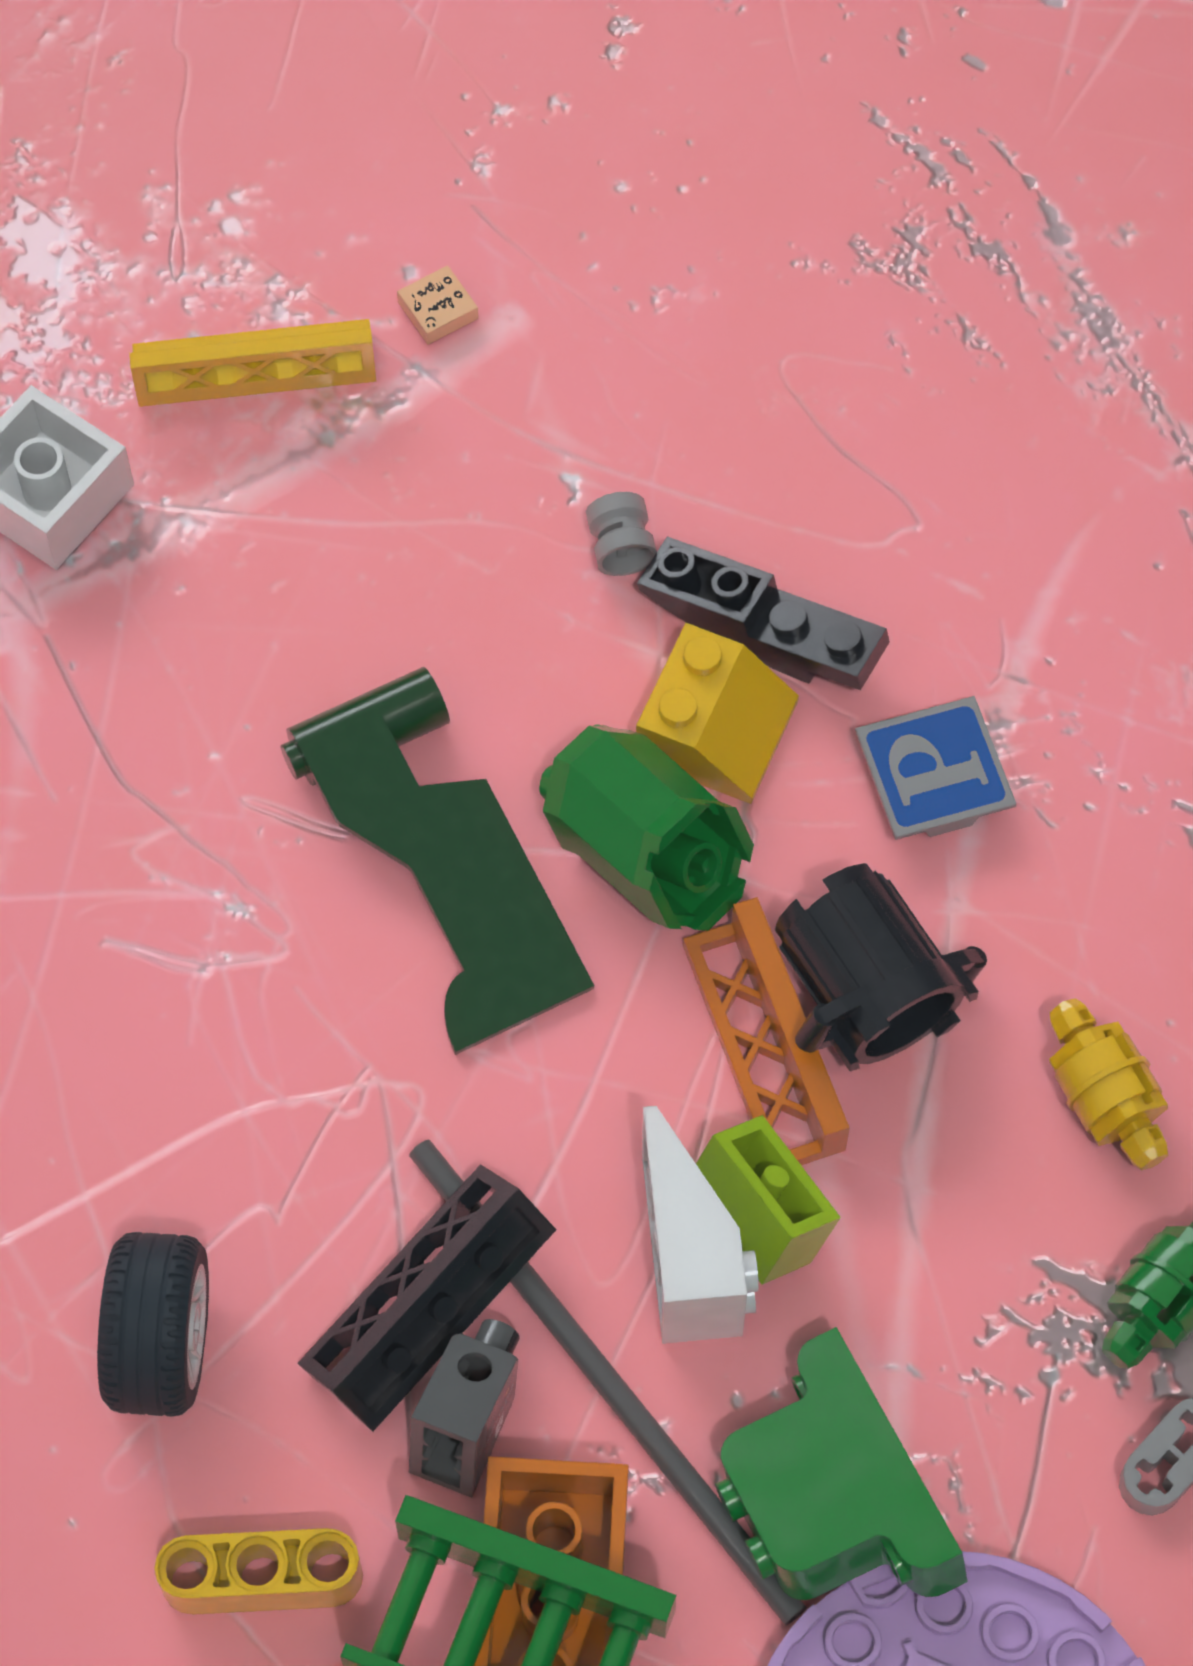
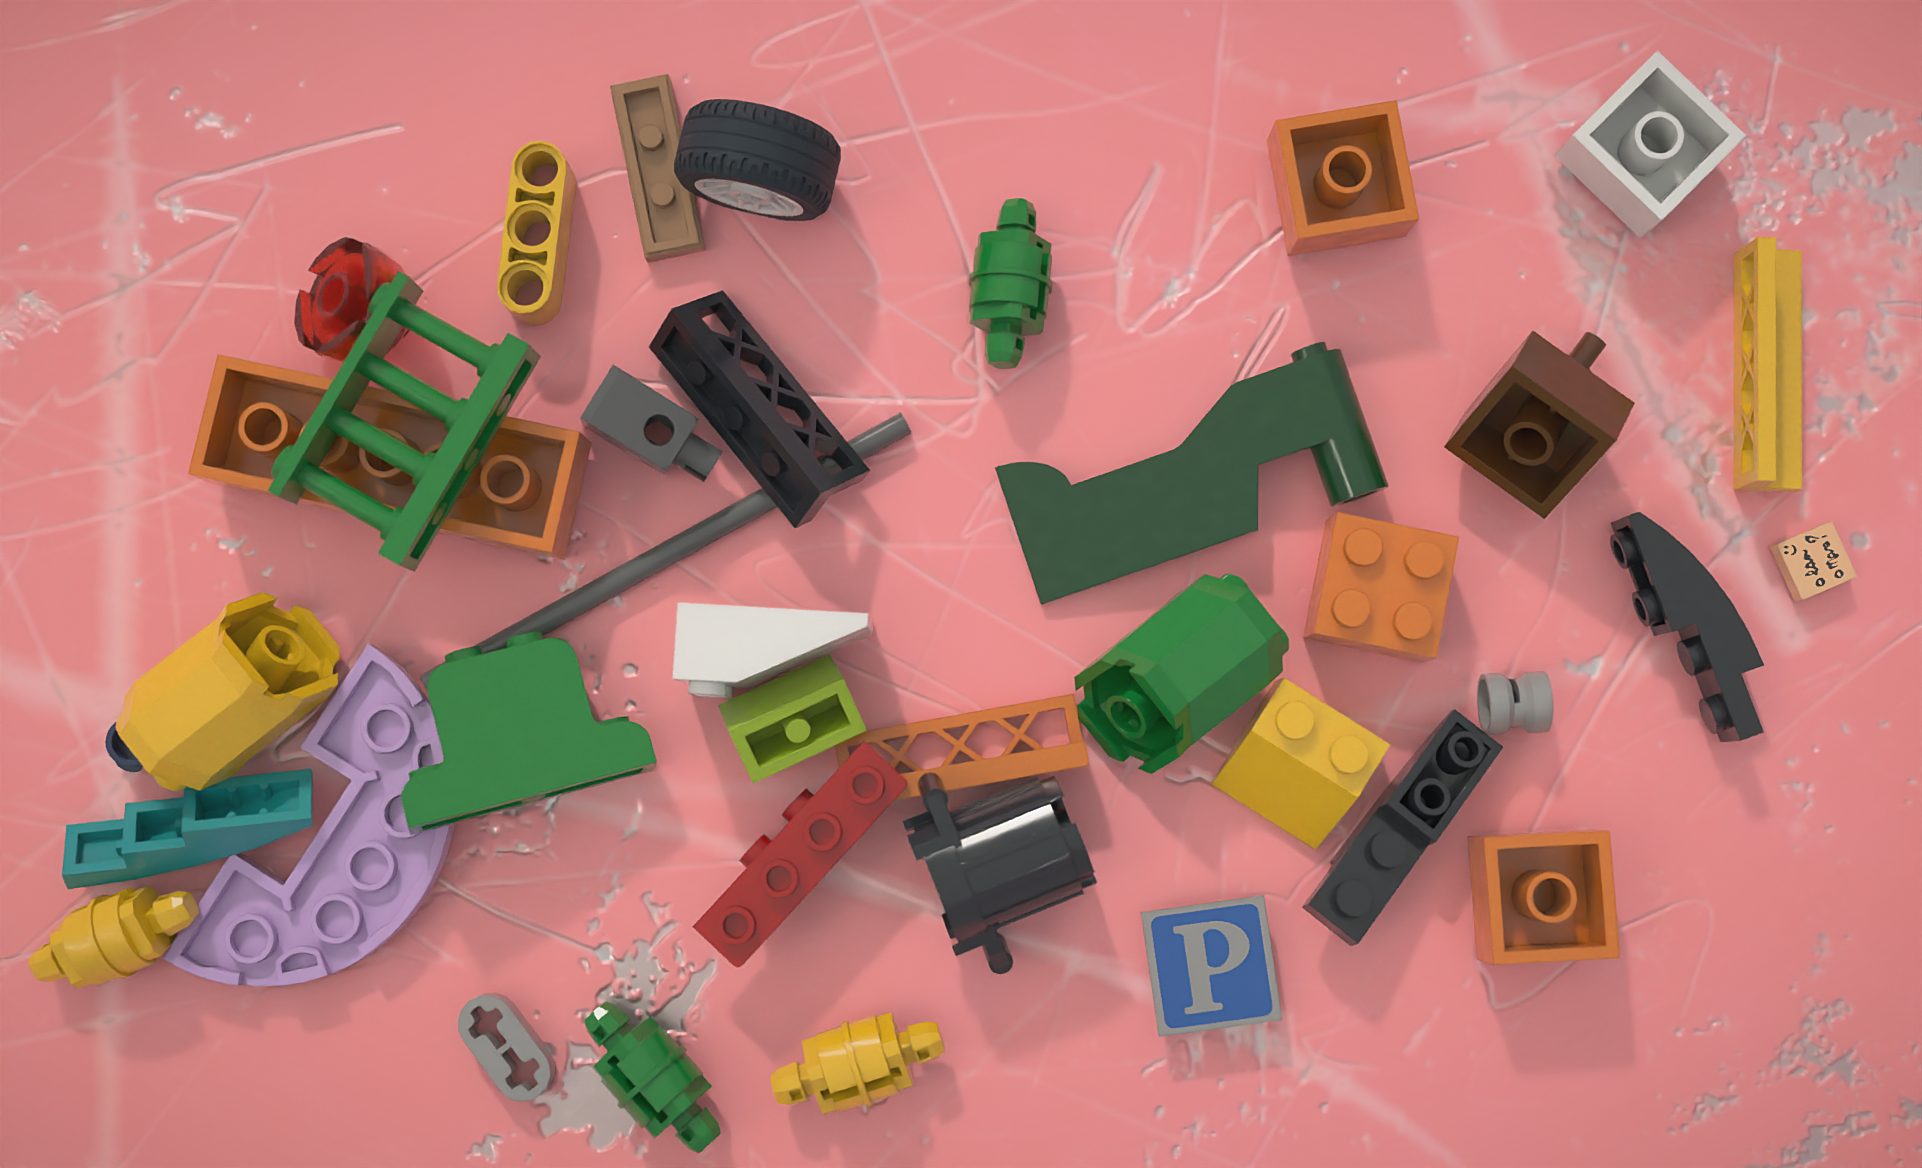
camera: 100 degrees right, 20 degrees up
none -> medium nougat tile [610,74,706,263]
none -> red bracket [692,741,908,967]
none -> green piece [969,198,1053,369]
none -> orange brick [1266,100,1419,256]
none -> orange brick [1303,512,1459,663]
none -> reddish brown piece [1444,330,1635,519]
none -> orange brick [1467,829,1620,965]
none -> black slope [1610,512,1764,742]

